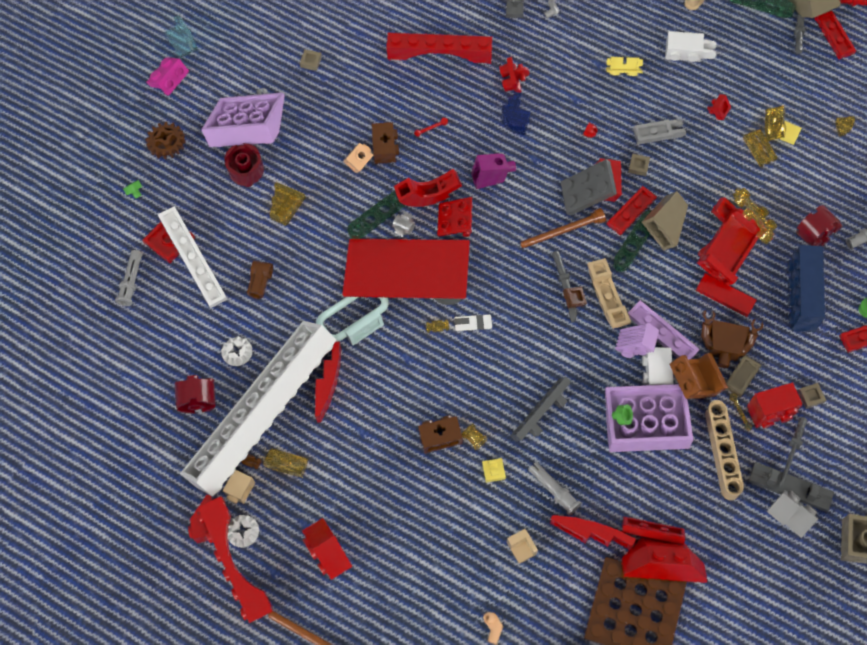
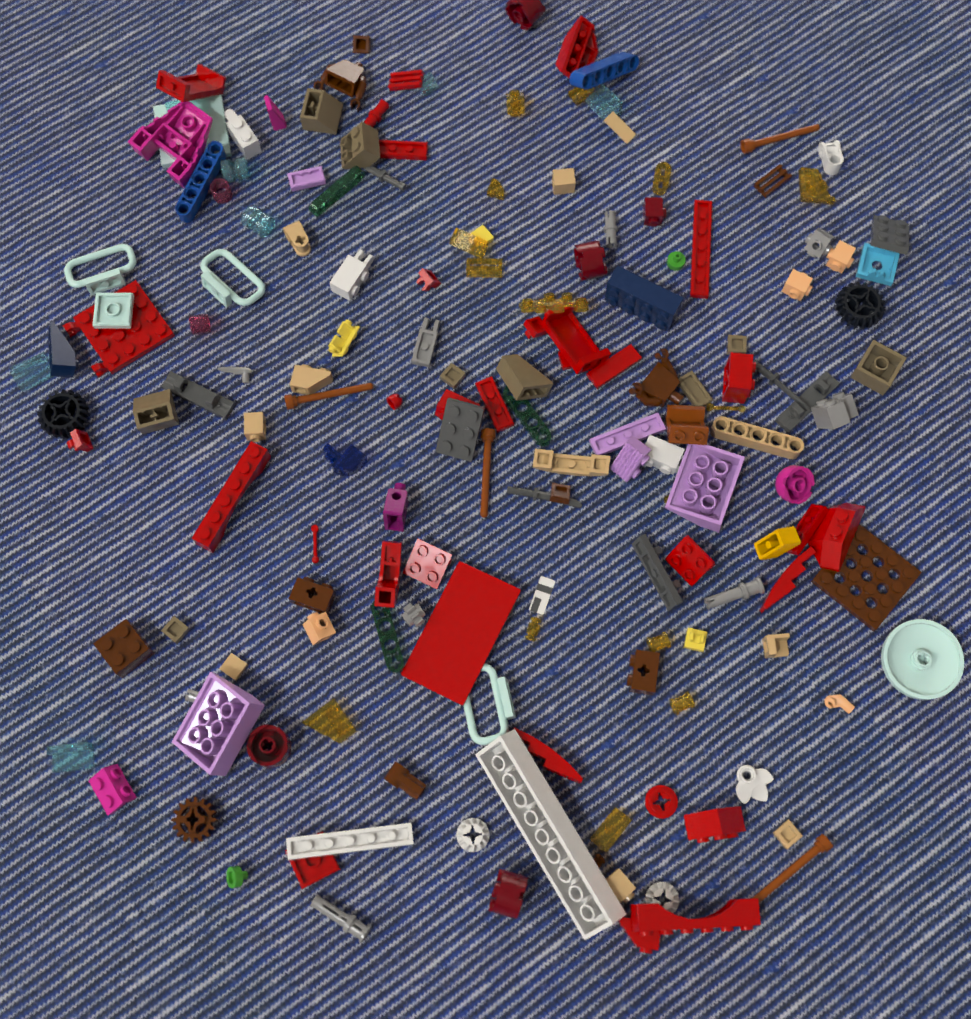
camera: 70 degrees left, 5 degrees up
red hips [499,57,529,93] -> none
bright green tile [612,404,633,425] -> none
none -> reddish brown brick [93,619,155,678]
none -> tan tile [219,653,248,681]
none -> tan brick [244,412,266,442]
none -> dark orange piece [284,383,374,410]
none -> tan slope [290,364,333,395]
none -> red gear [645,785,678,819]
none -> red bracket [665,535,715,586]
none -> clear yellow bush [669,691,695,716]
none -> white plate [736,765,773,804]
none -> yellow brick [754,526,801,560]
none -> tan tile [772,819,803,850]
none -> dark pink cylinder [775,465,815,504]

